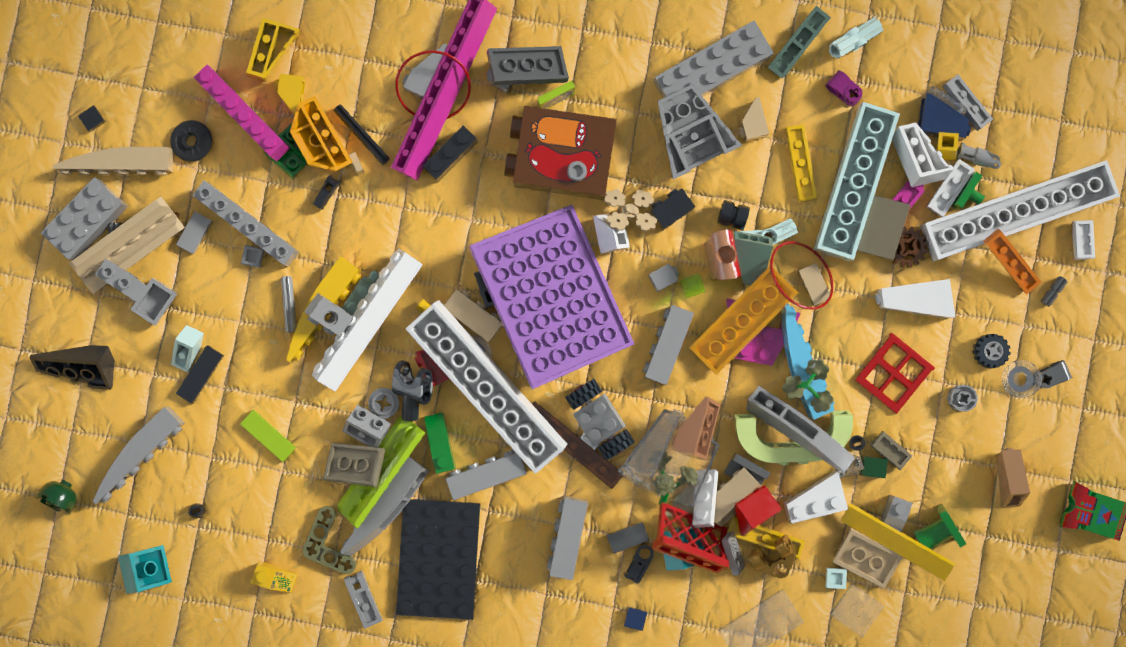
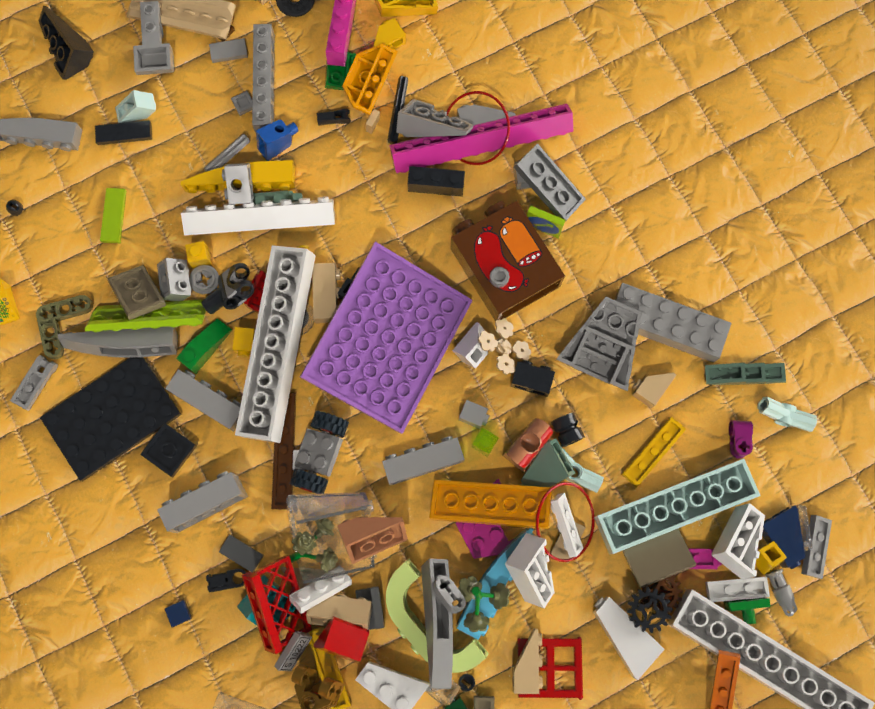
camera: 50 degrees right, 10 degrees down
none -> black plate [140,423,197,478]
none -> yellow brick [185,241,212,269]
none -> yellow brick [232,327,255,357]
none -> blue torso [256,119,299,161]
none -> light grey wedge [396,99,473,137]
none -> light grey beam [433,576,466,614]
none -> white wedge [505,533,555,608]
none -> tan slope [512,628,543,694]
none -> white plate [551,493,583,558]
none -> black gear [626,586,672,633]

